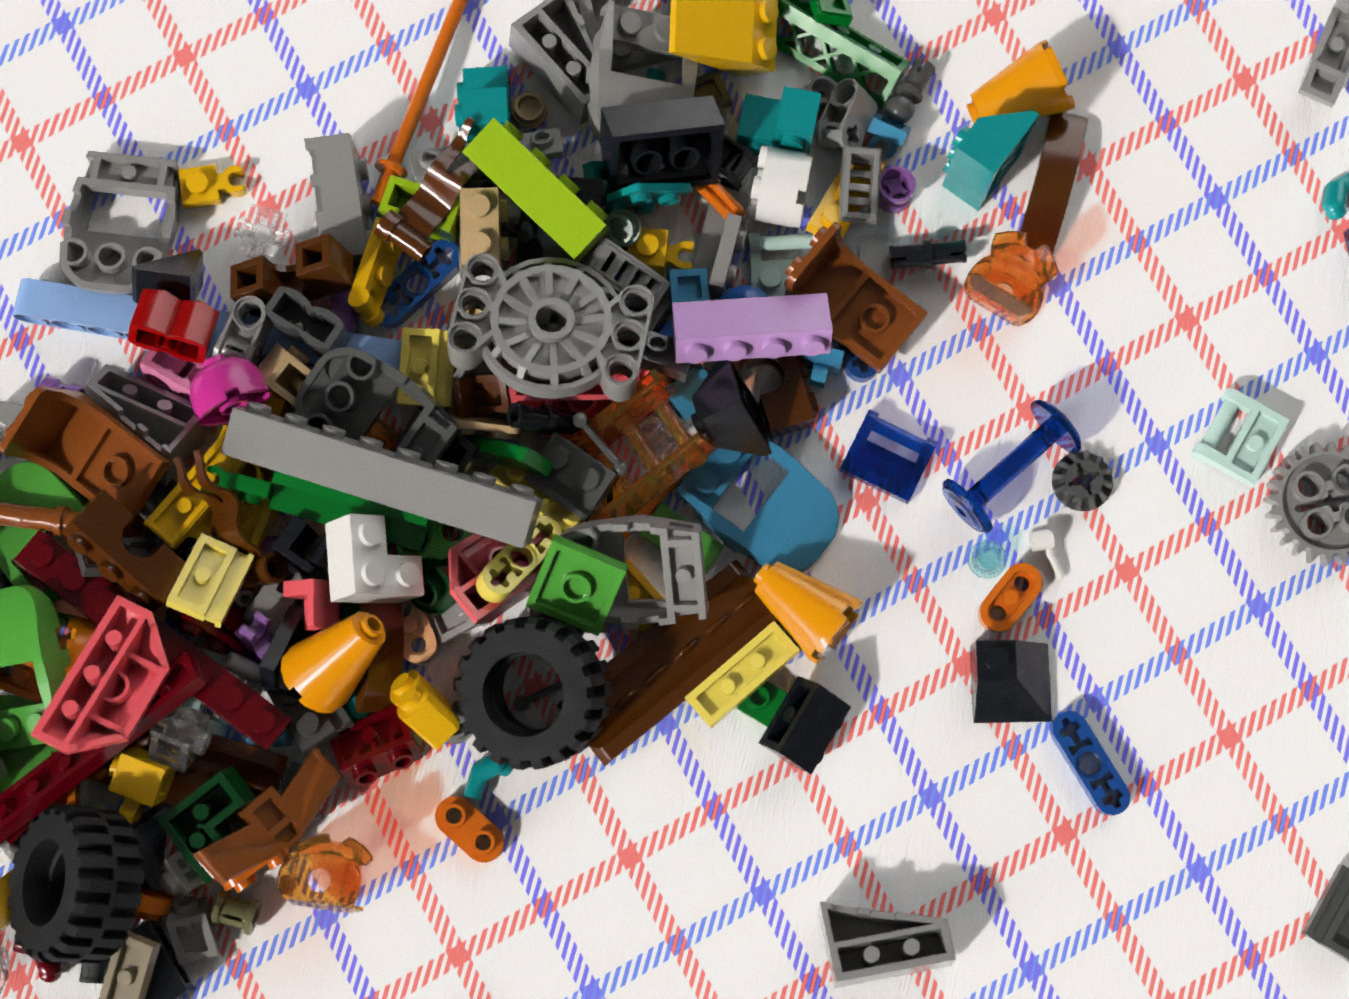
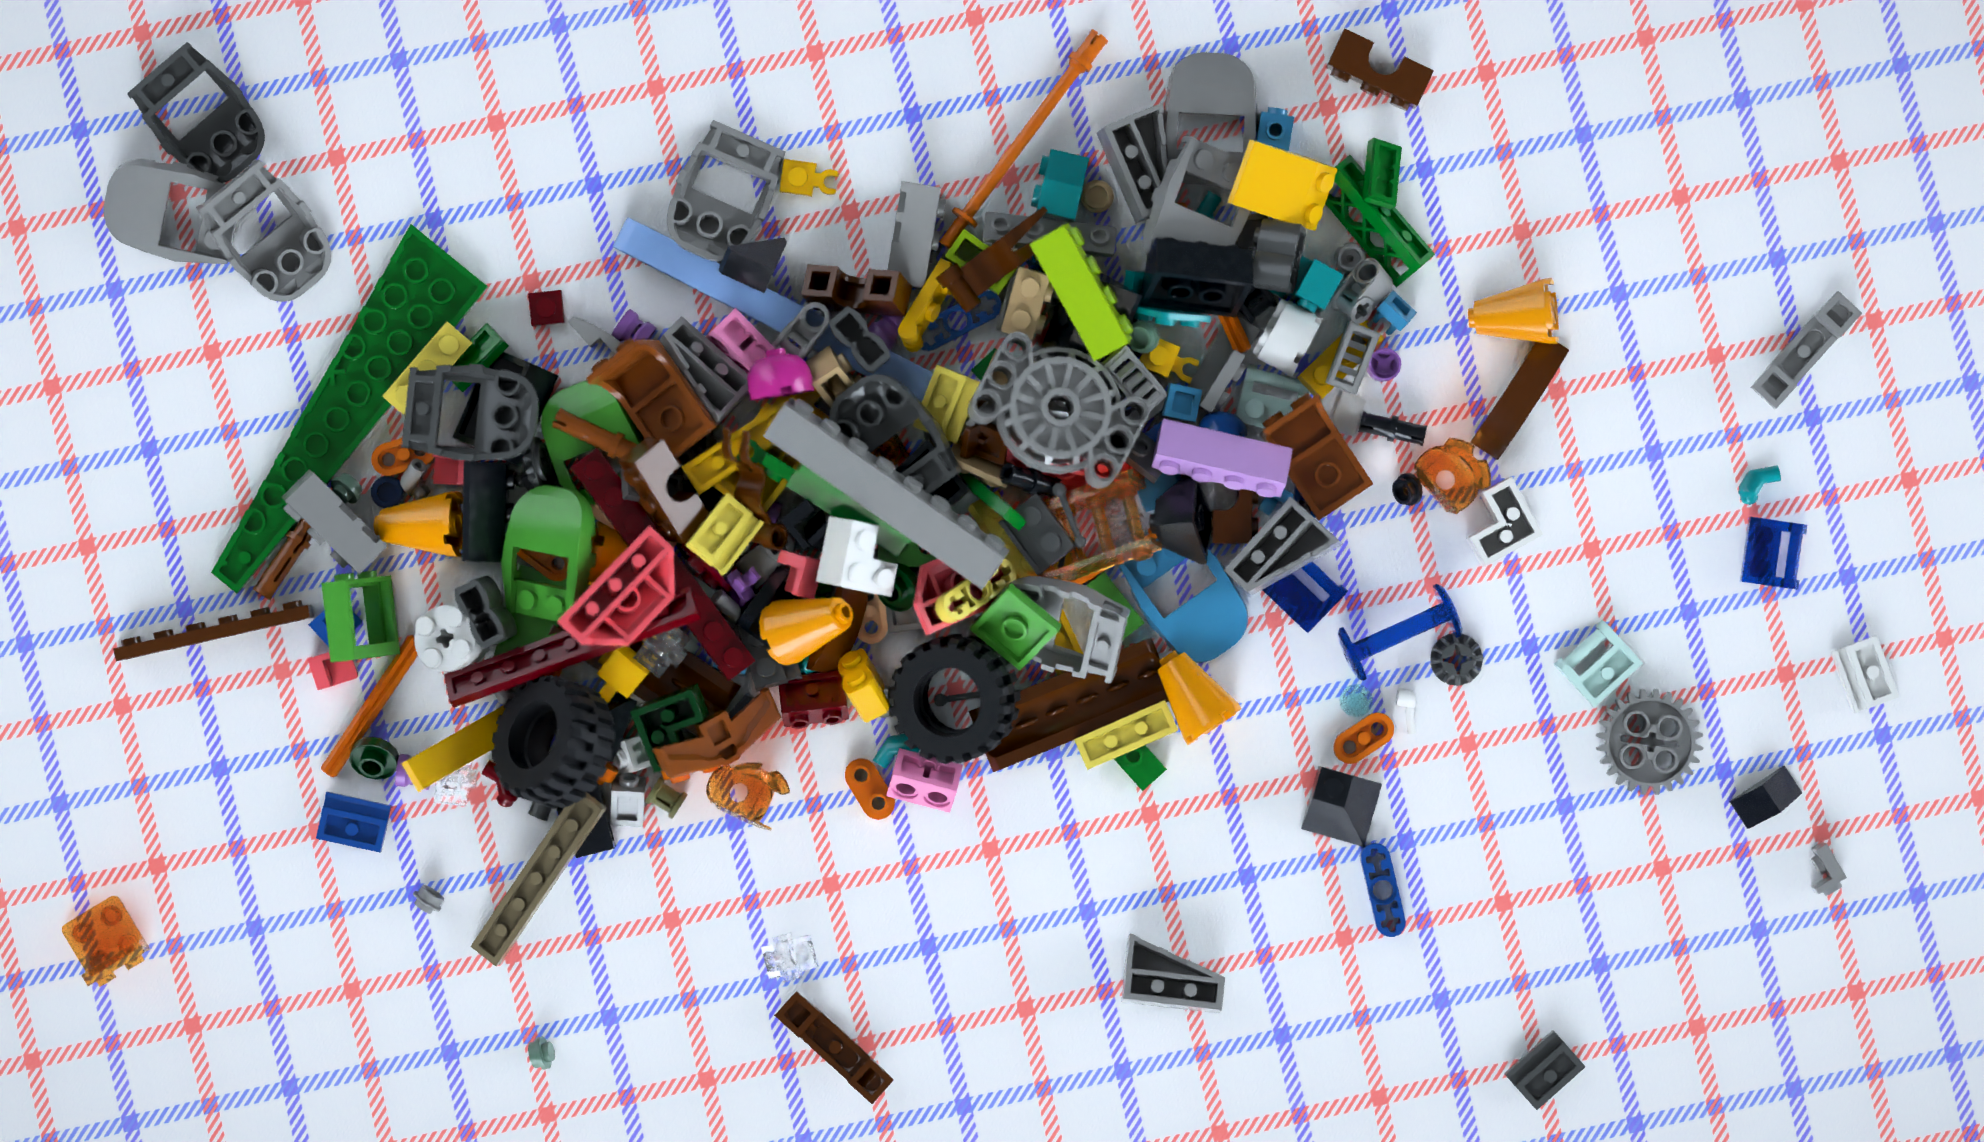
camera: 15 degrees right, 10 degrees up
red brick [128,289,219,363] -> none
clear brick [234,203,292,259] -> none
black brick [758,676,851,775] -> none
dark grey pin [885,58,936,124] -> none
teal slope [942,110,1040,211] -> none
none -> bright pink brick [886,748,963,813]
none -> light grey wedge [1224,497,1343,595]
none -> dark grey brick [1253,219,1306,294]
none -> black plate [1392,473,1423,506]
none -> white brick [1466,477,1544,567]

